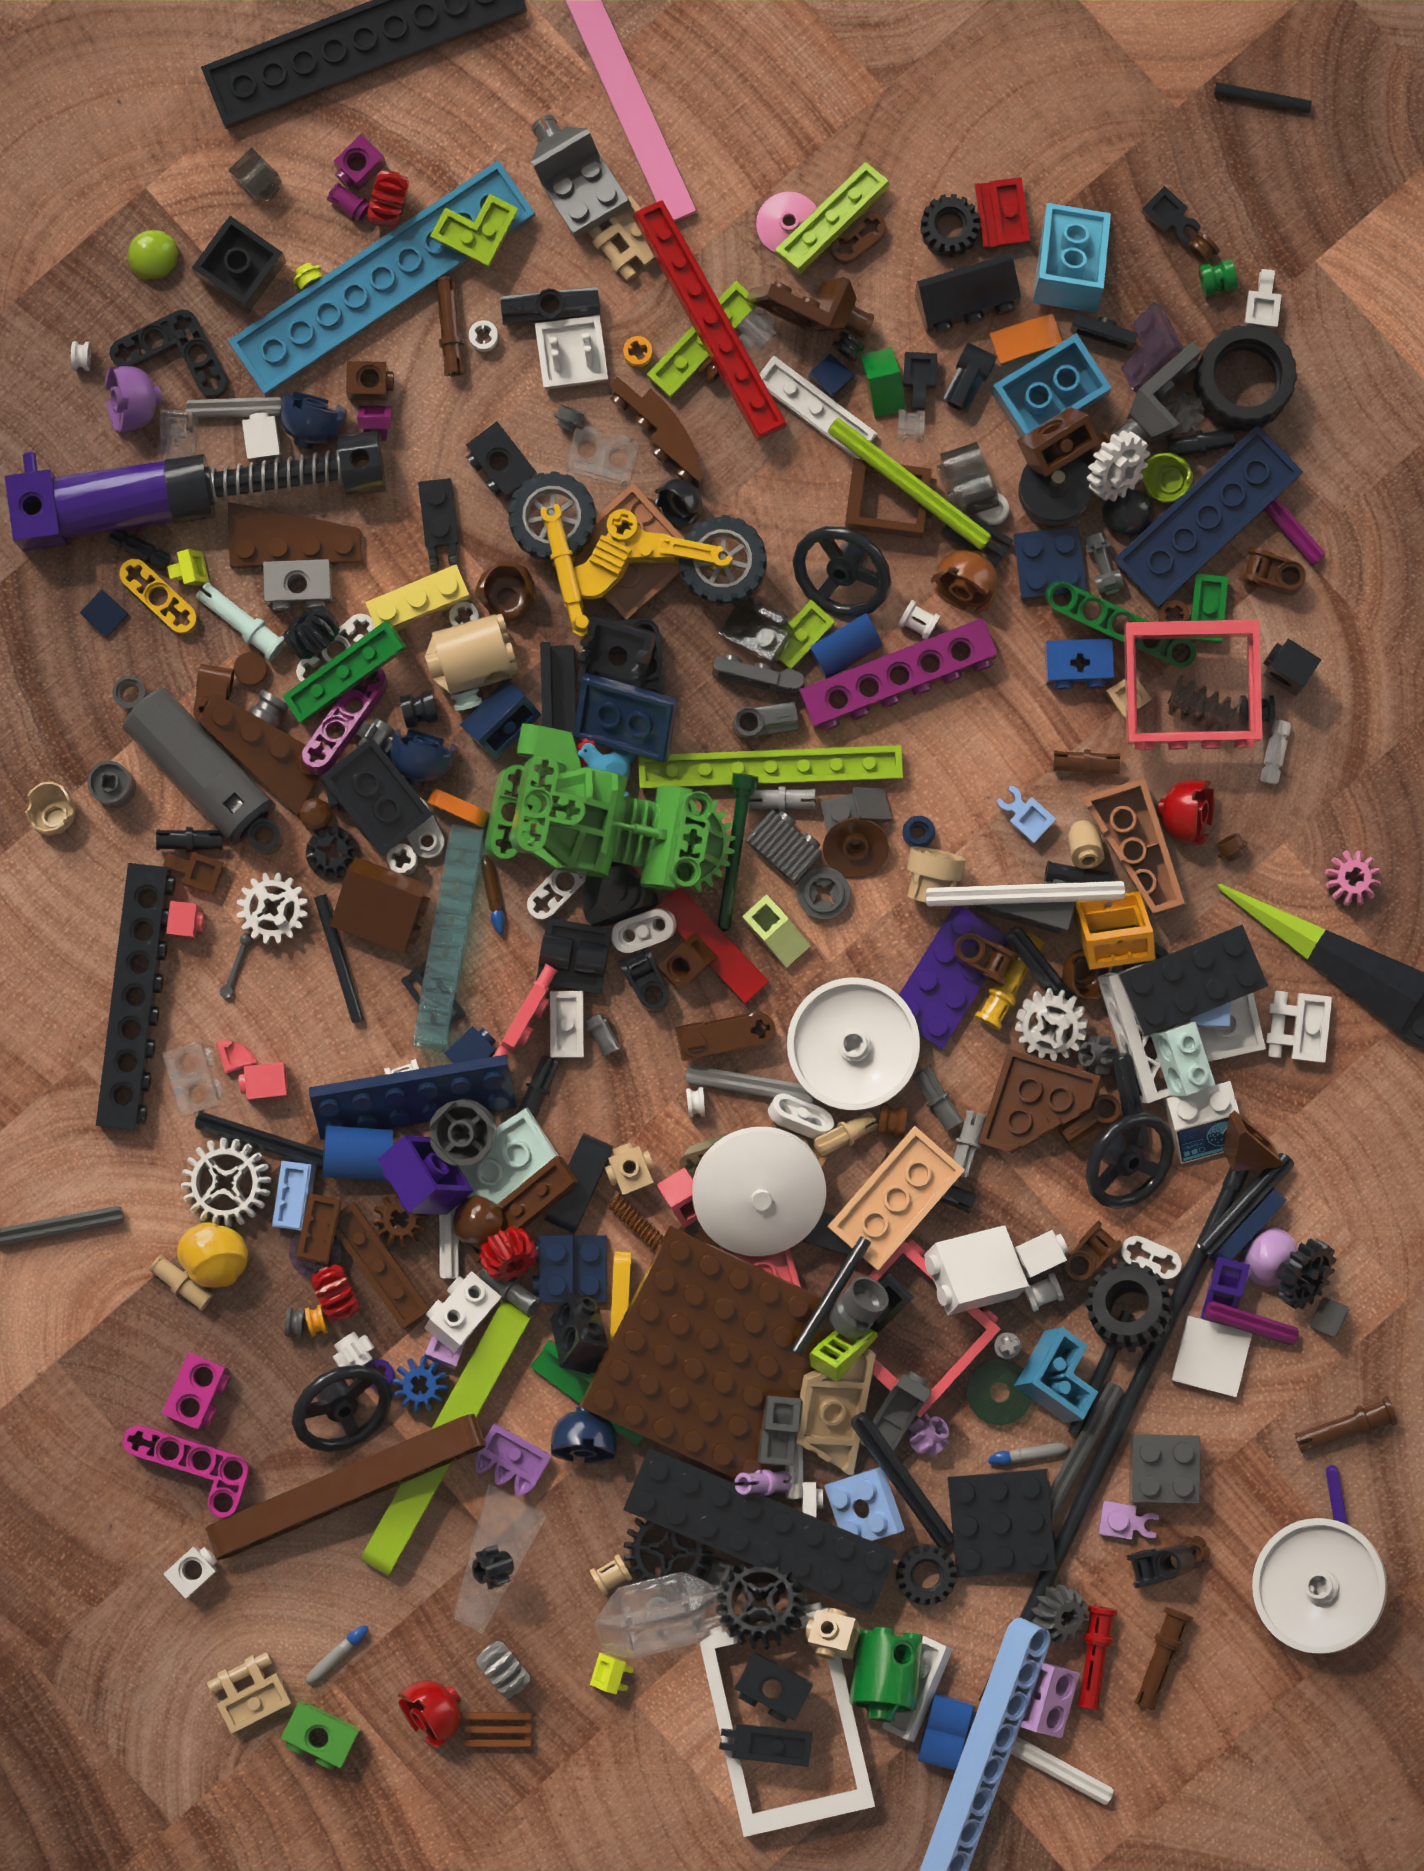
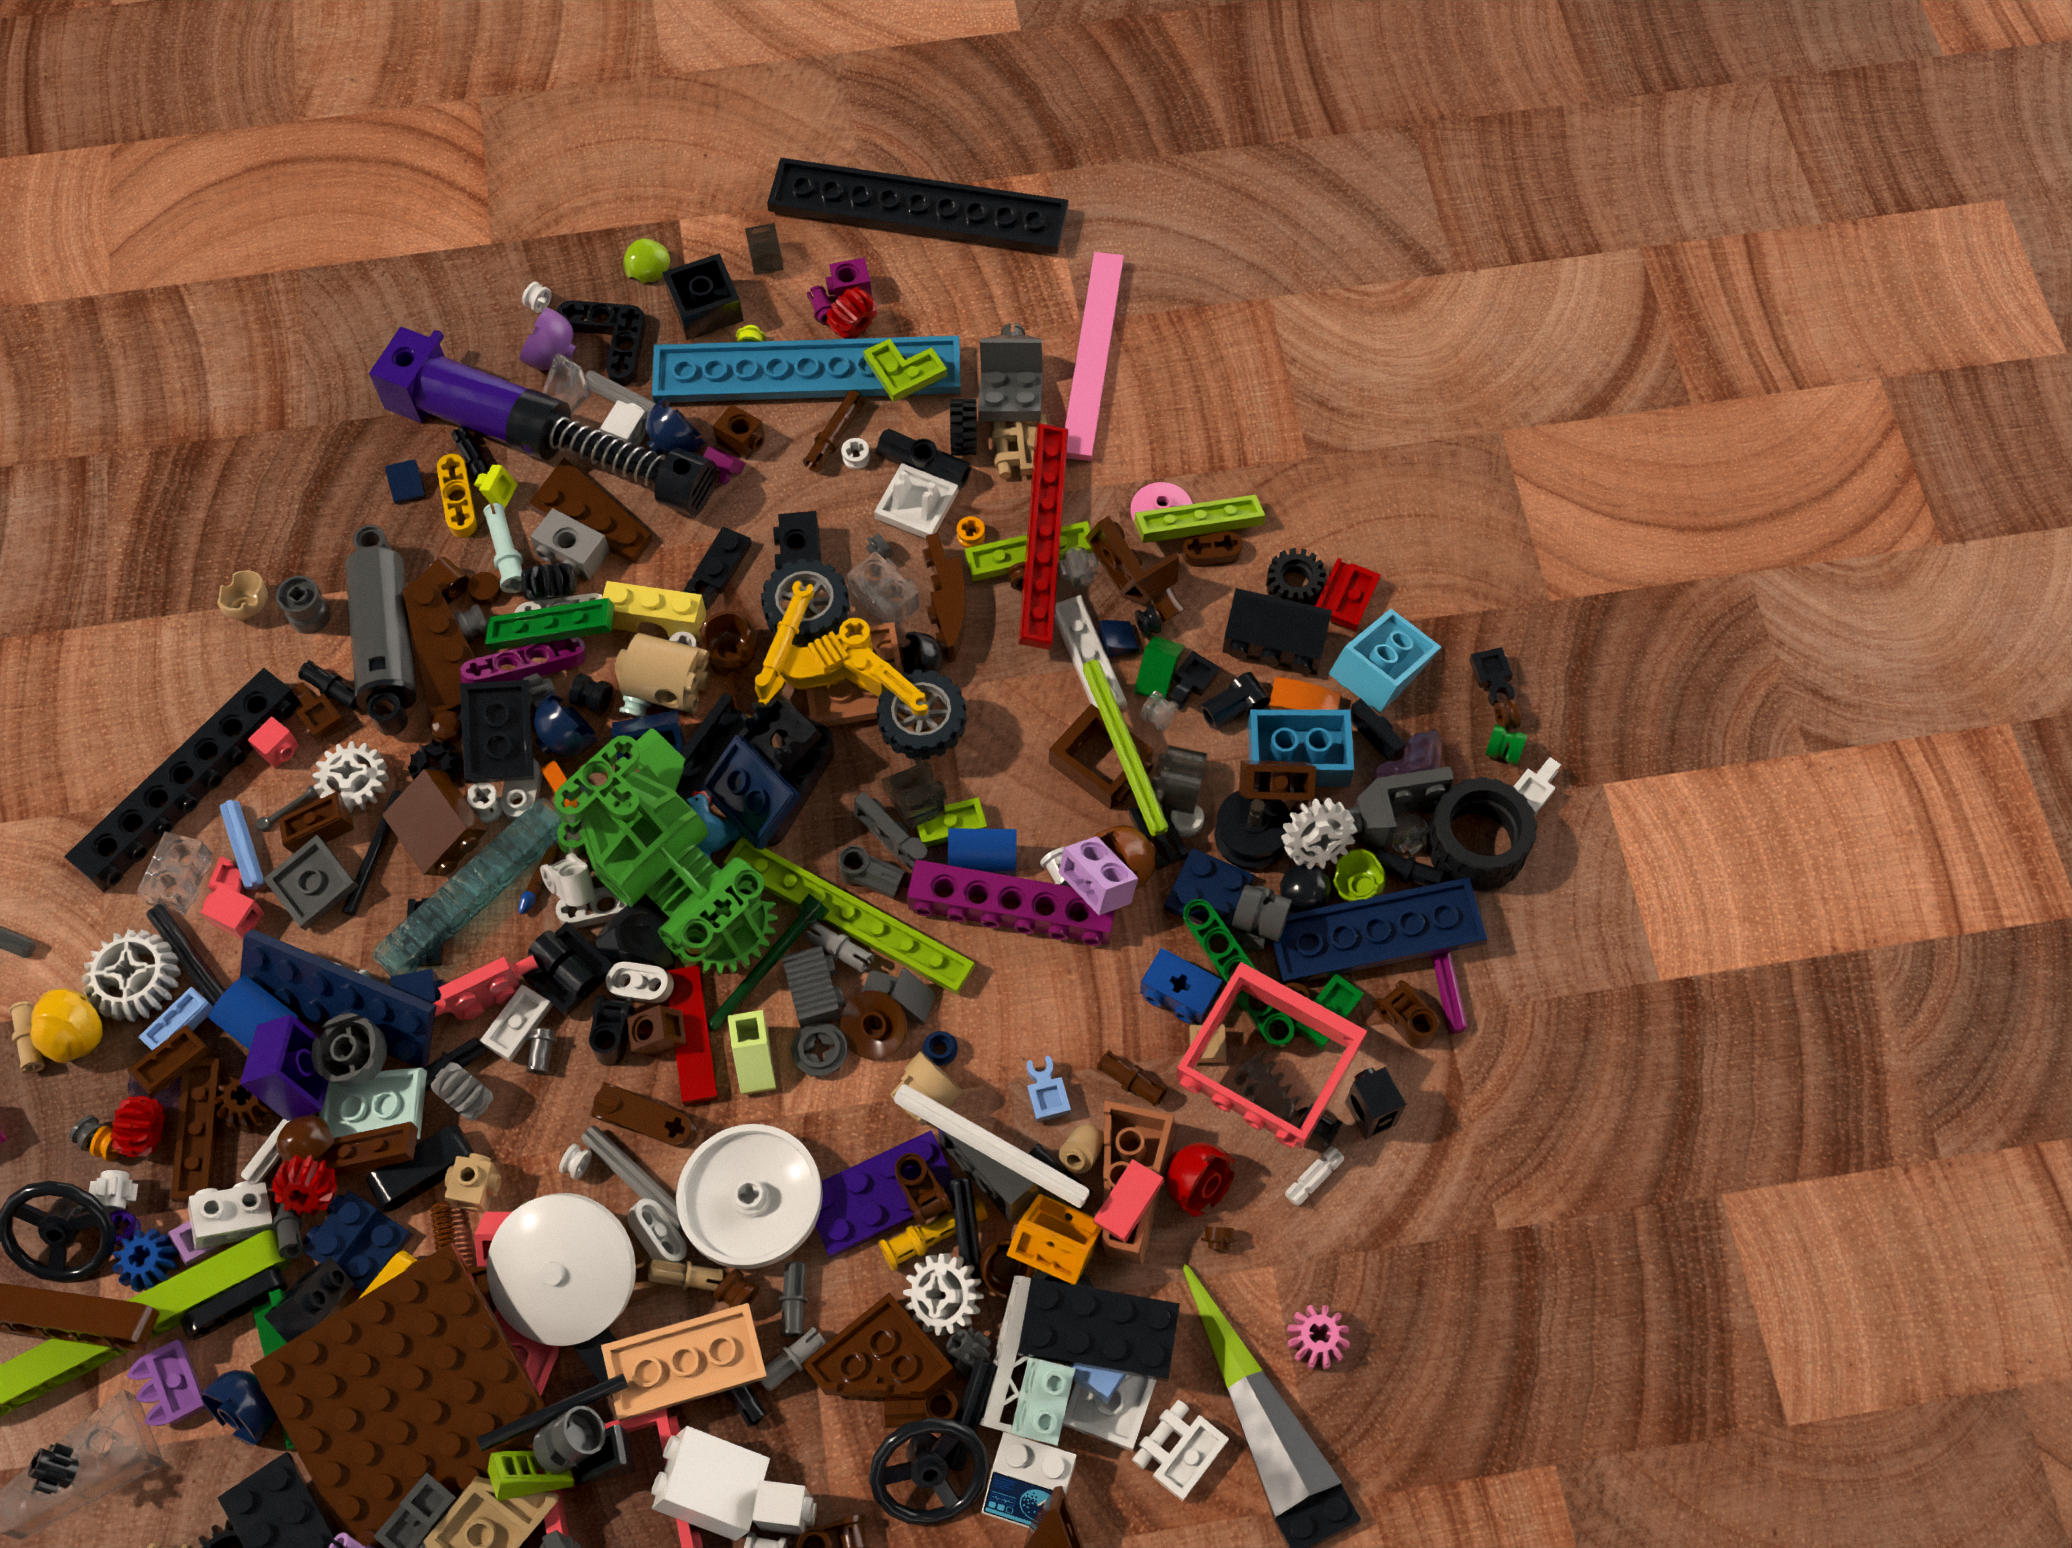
camera: 30 degrees right, 20 degrees down
black piece [792,526,892,618] -> none
black bar [1214,82,1312,113] -> none
none -> black beam [180,1268,288,1340]
none -> light blue axle [220,800,265,891]
none -> dark grey plate [264,835,359,931]
none -> reddish brown slope [278,791,354,854]
none -> light grey gear [430,1062,494,1121]
none -> white piece [540,853,596,907]
none -> black tyre [950,399,977,456]
none -> lavender brick [1058,836,1138,915]
none -> coral tile [1093,1159,1164,1242]
none -> dark grey wheel [1232,884,1292,942]

